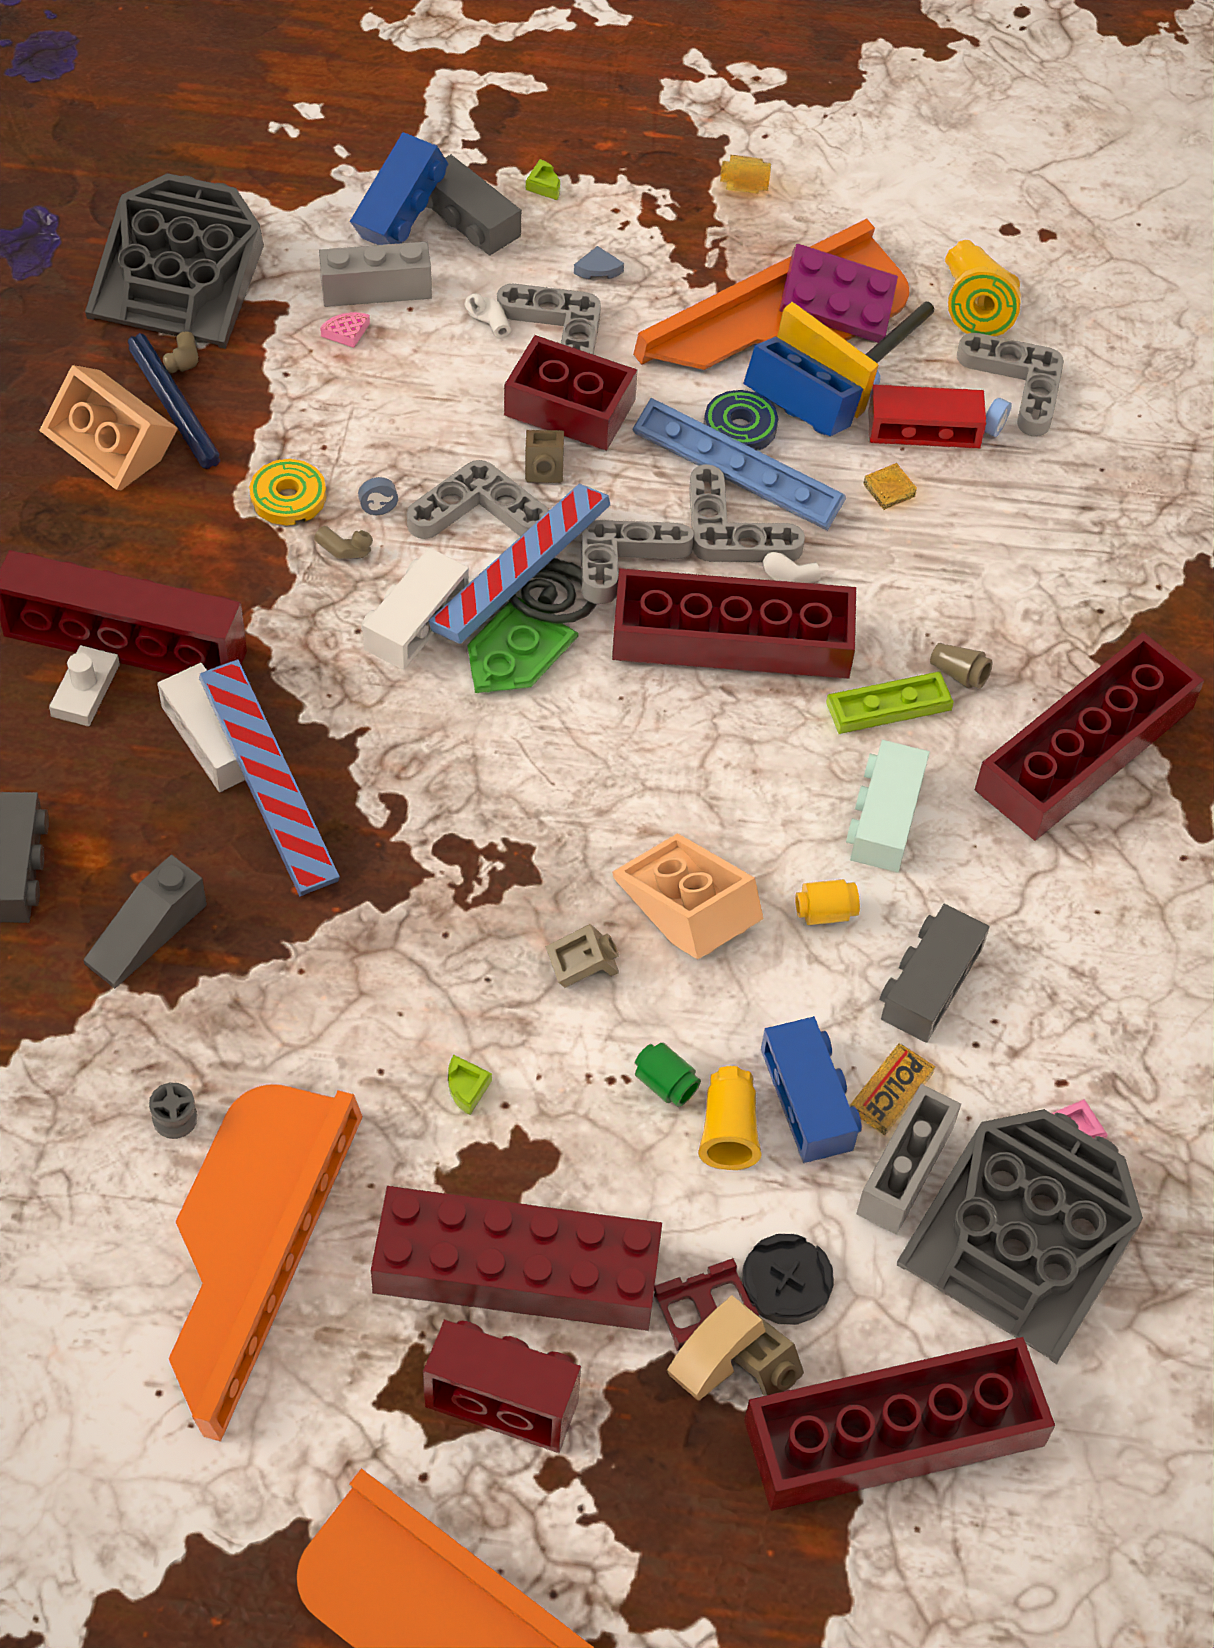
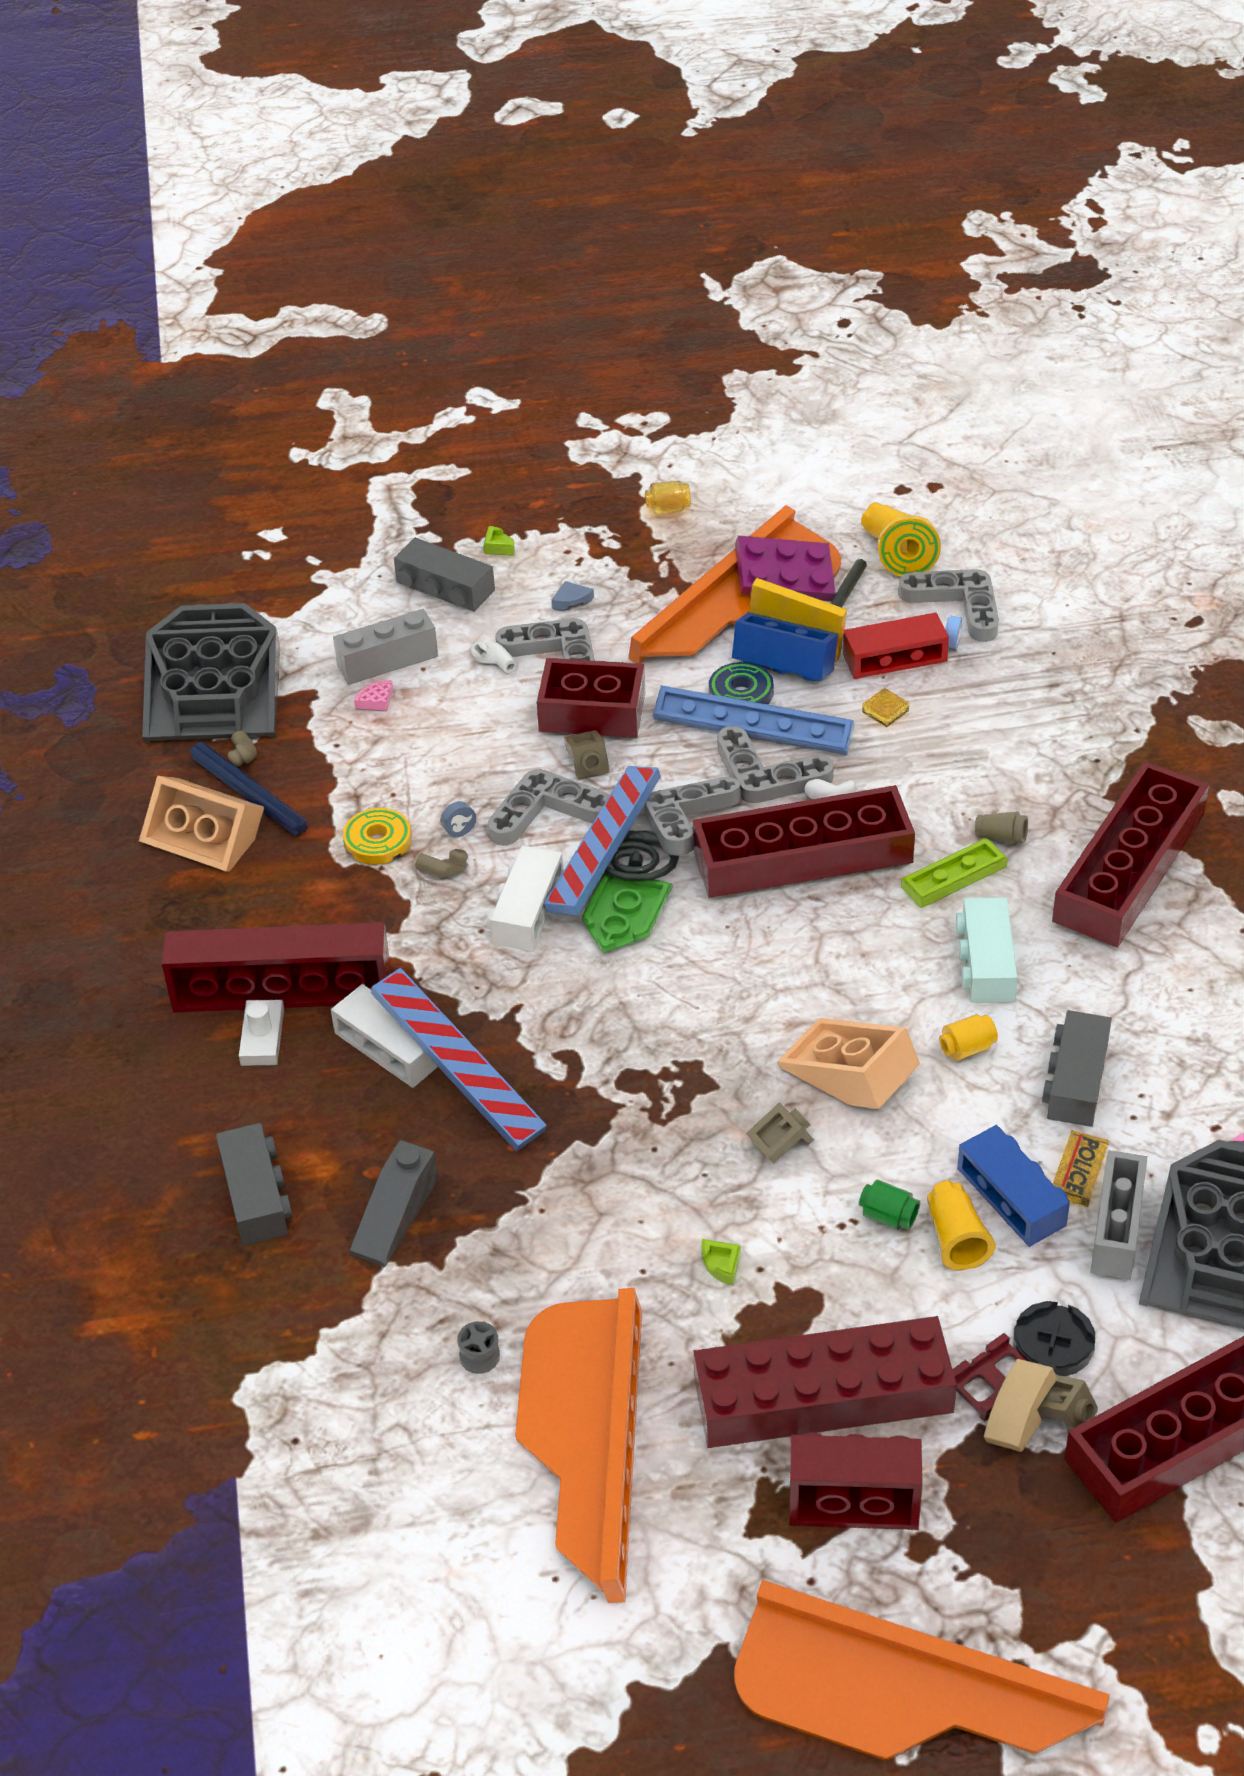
camera: 10 degrees left, 10 degrees down
blue brick [350,132,449,245] -> none

